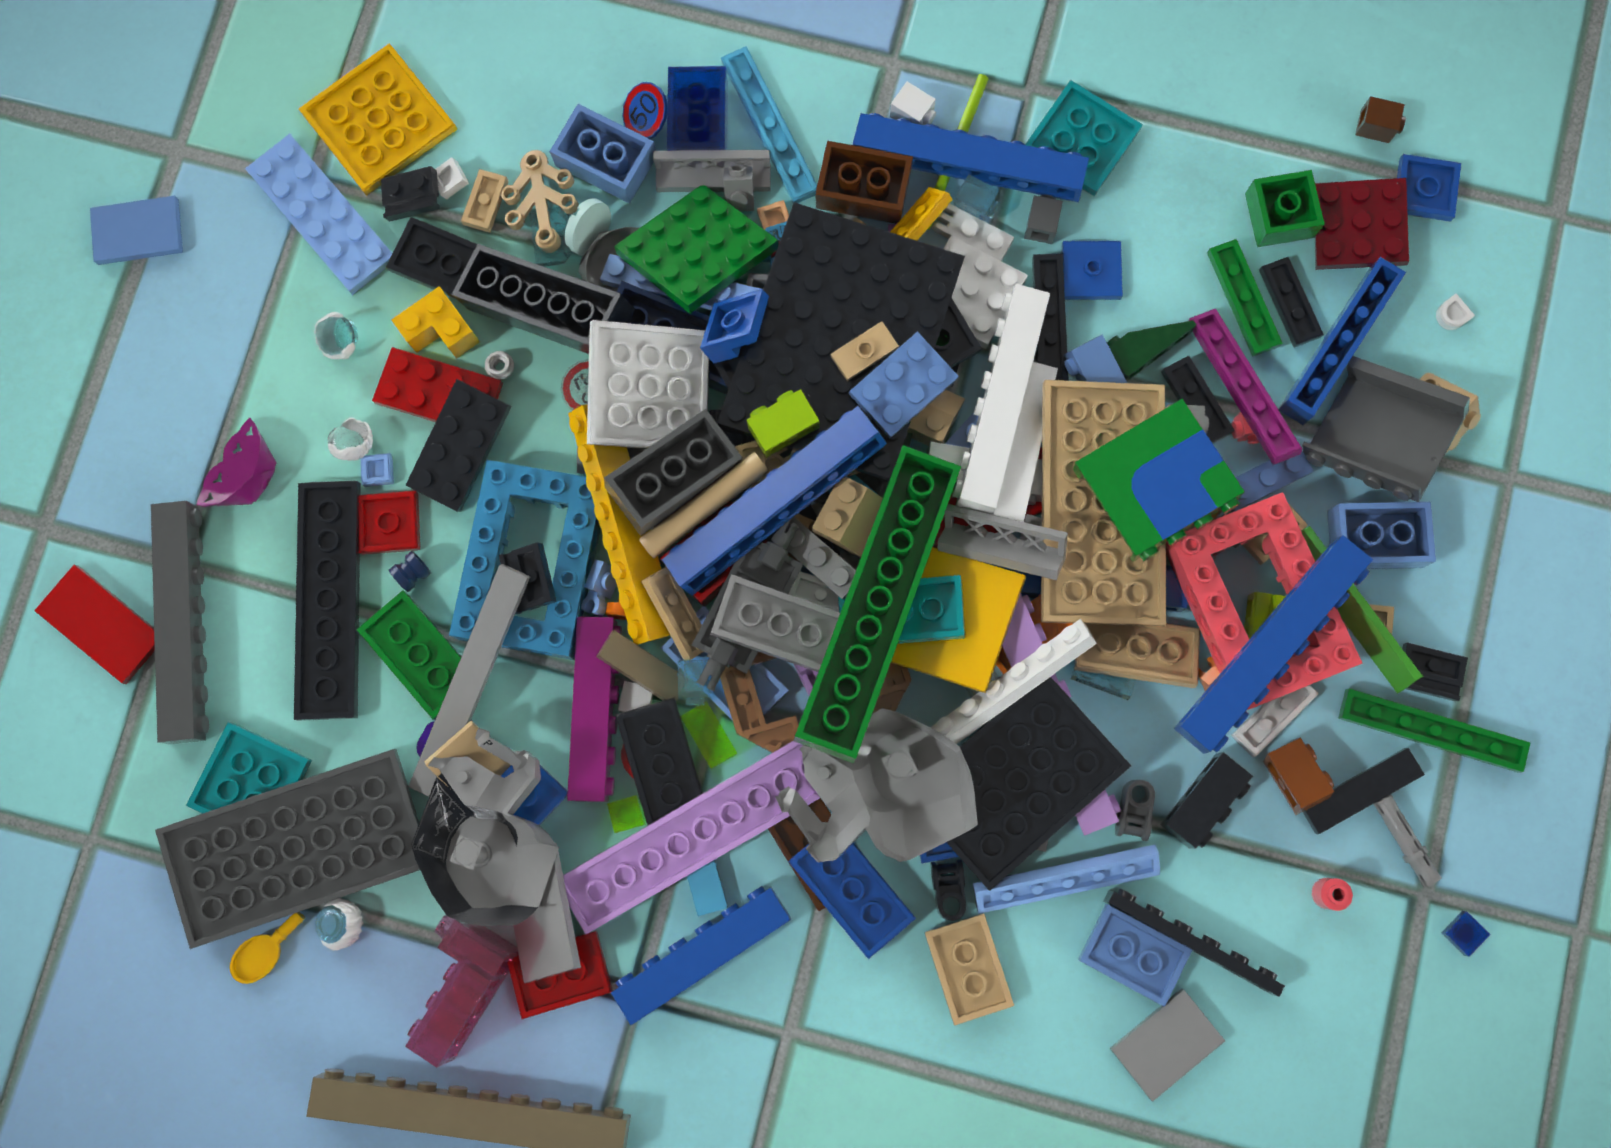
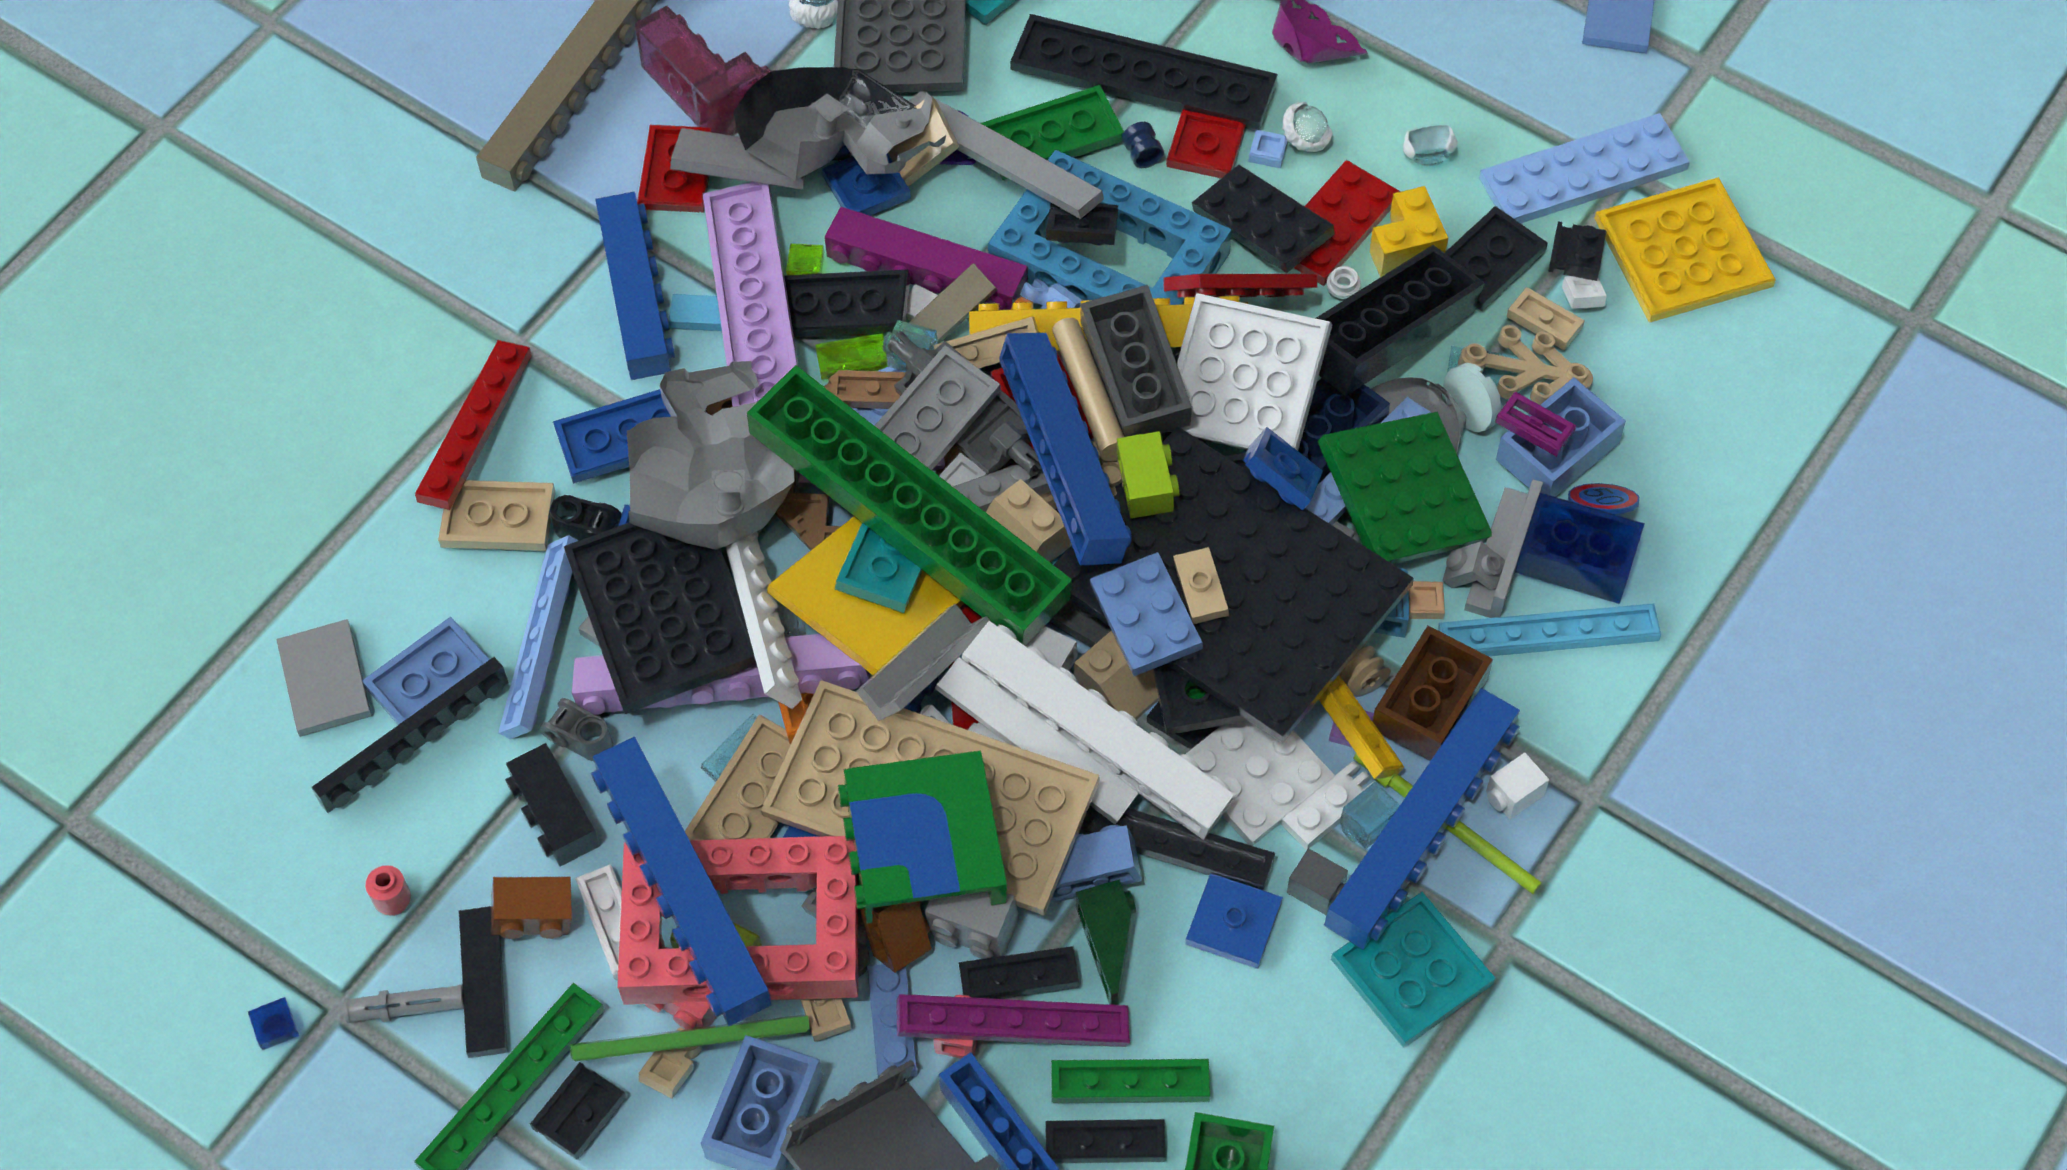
camera: 105 degrees right, 20 degrees down
none -> red plate [415,340,532,510]
none -> red plate [1163,274,1318,298]
none -> magenta tile [1495,392,1577,457]

